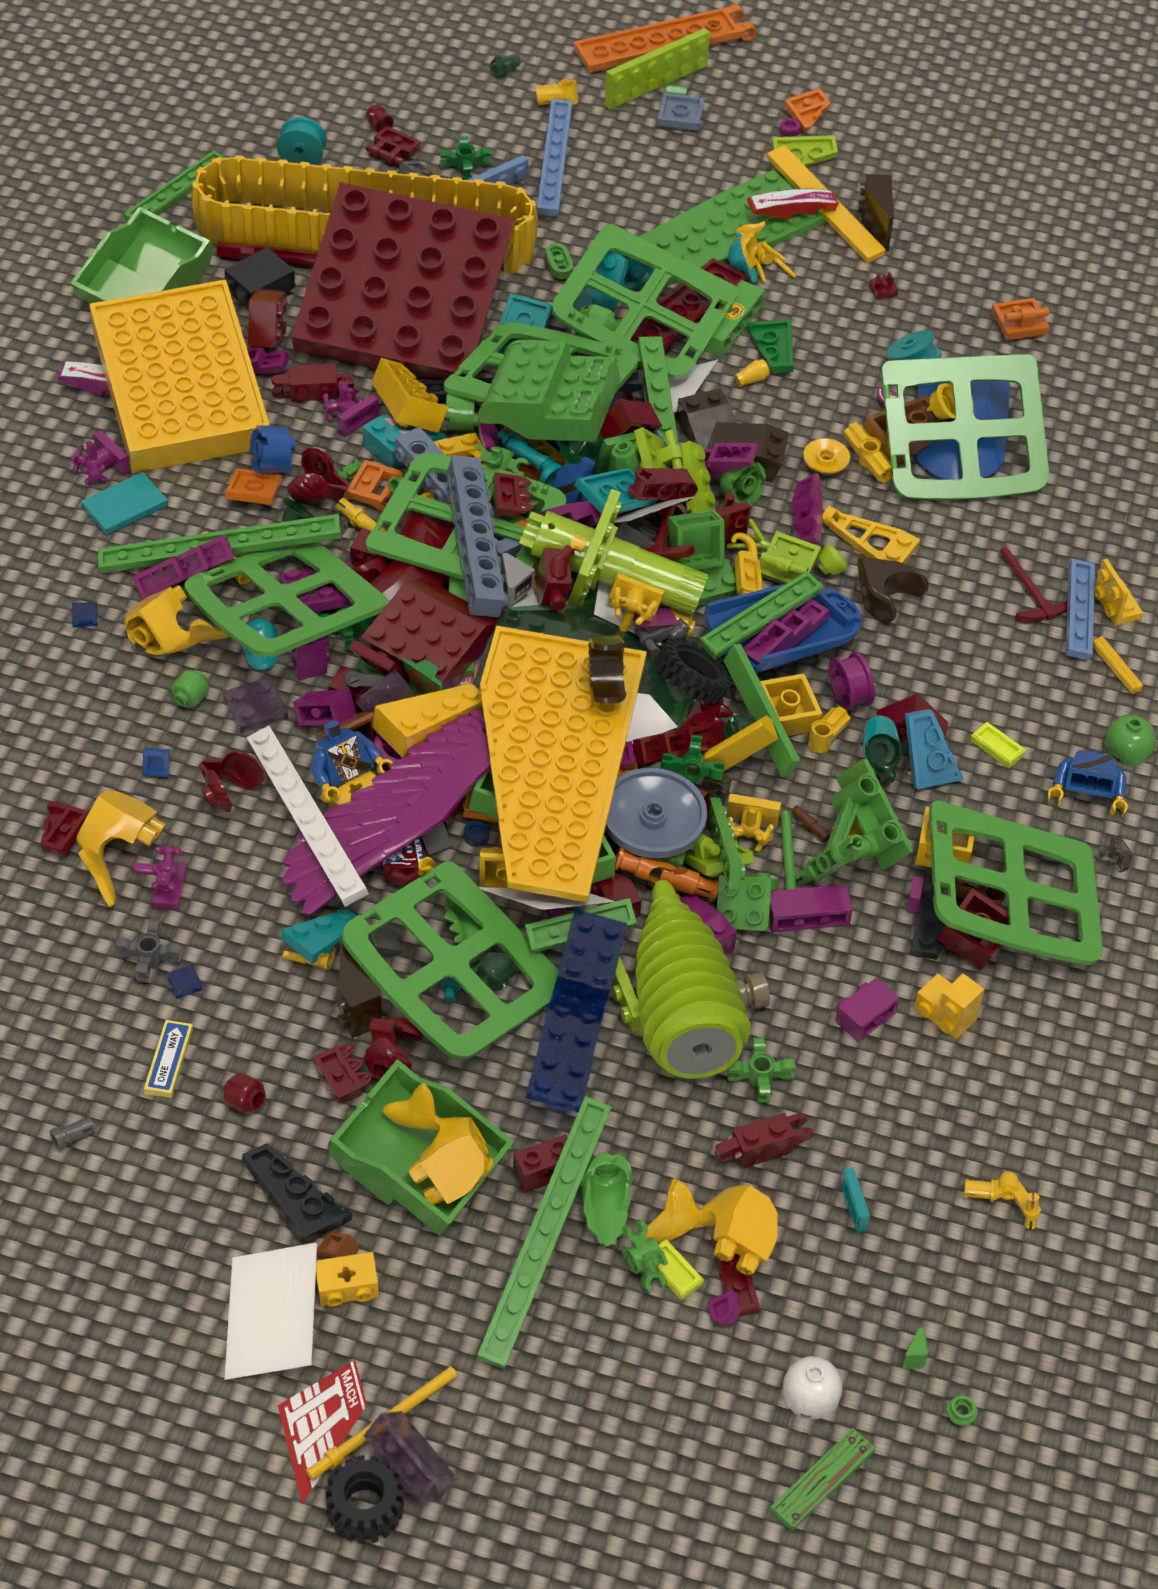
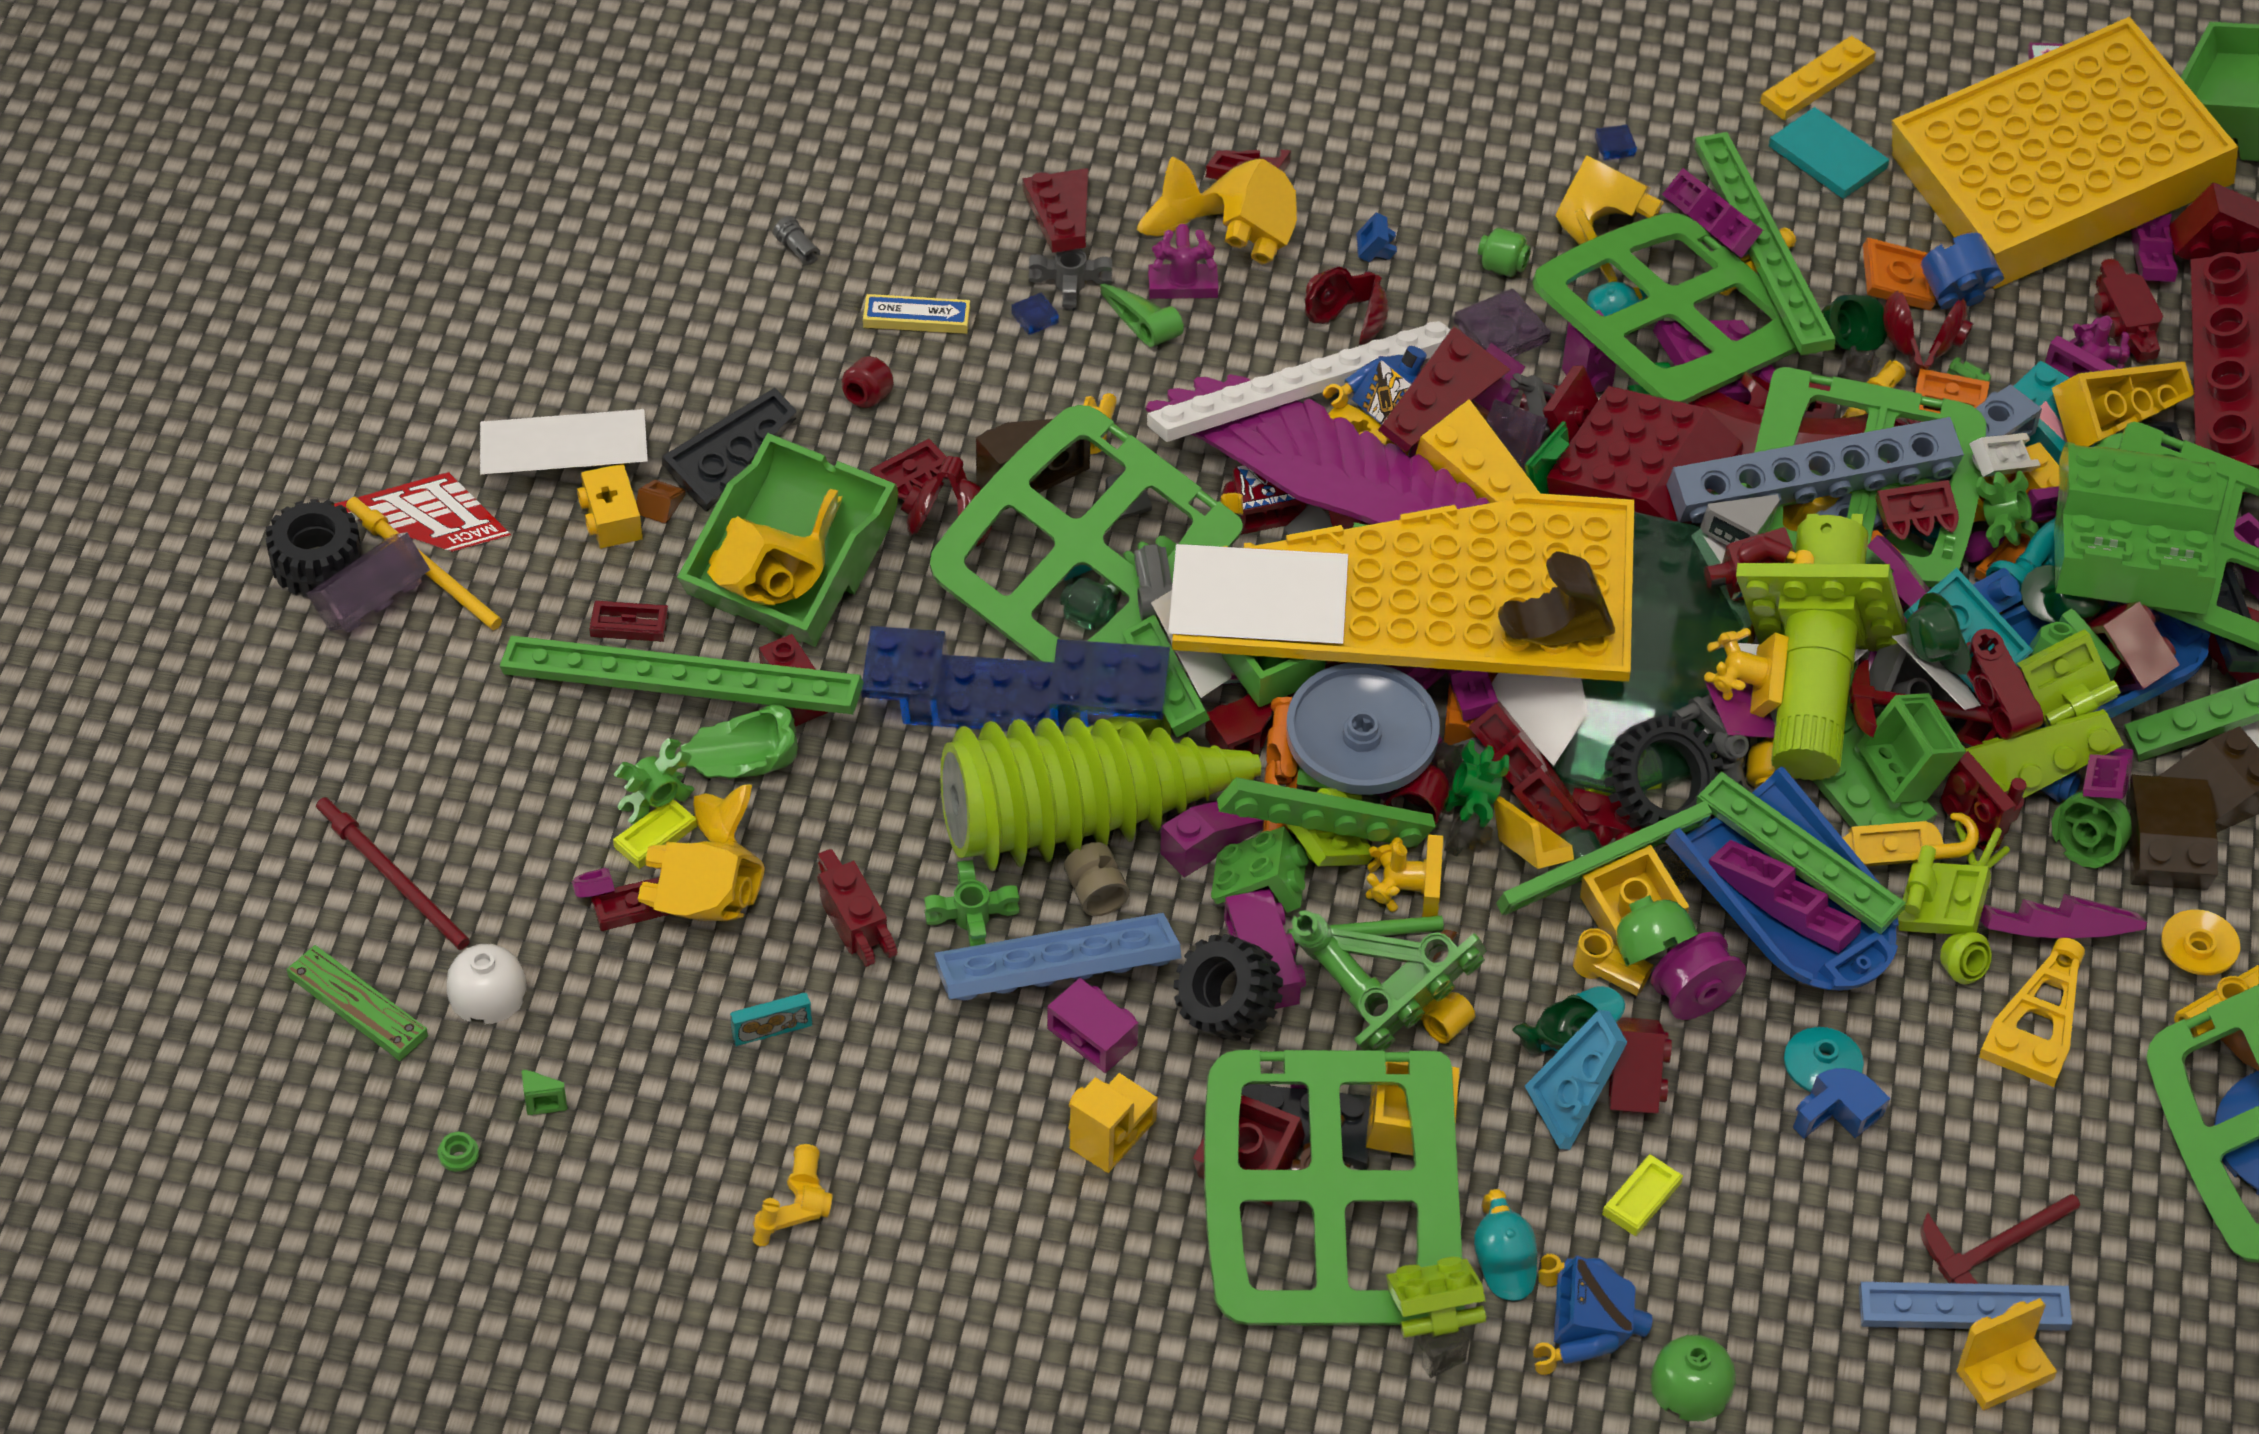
camera: 85 degrees right, 0 degrees up
magenta piece [71,430,130,485] -> none
teal wing [281,909,357,964] -> none
dark brown animal [857,557,929,624] -> none
yellow axle [1093,636,1143,694] -> none
none -> dark red bar [316,797,470,950]
none -> dark red tile [589,601,669,642]
none -> medium blue plate [934,913,1182,1000]
none -> dark red wing [1022,168,1089,253]
none -> bright green piece [1100,283,1184,347]
none -> dark grey piece [1134,544,1173,620]
none -> white sticker [1168,544,1348,644]
none -> black tyre [1173,934,1283,1041]
none -> dark red wing [1378,326,1511,452]
none -> lime plate [1386,1257,1486,1338]
none -> teal hair [1474,1189,1538,1301]
none -> bright green cylinder [1616,895,1698,966]
none -> yellow plate [1760,35,1876,121]
none -> teal dish [1784,1027,1864,1092]
none -> blue brick [1793,1068,1890,1139]
none -> dark green piece [1906,592,1972,675]
none -> white hinge [1969,433,2041,477]

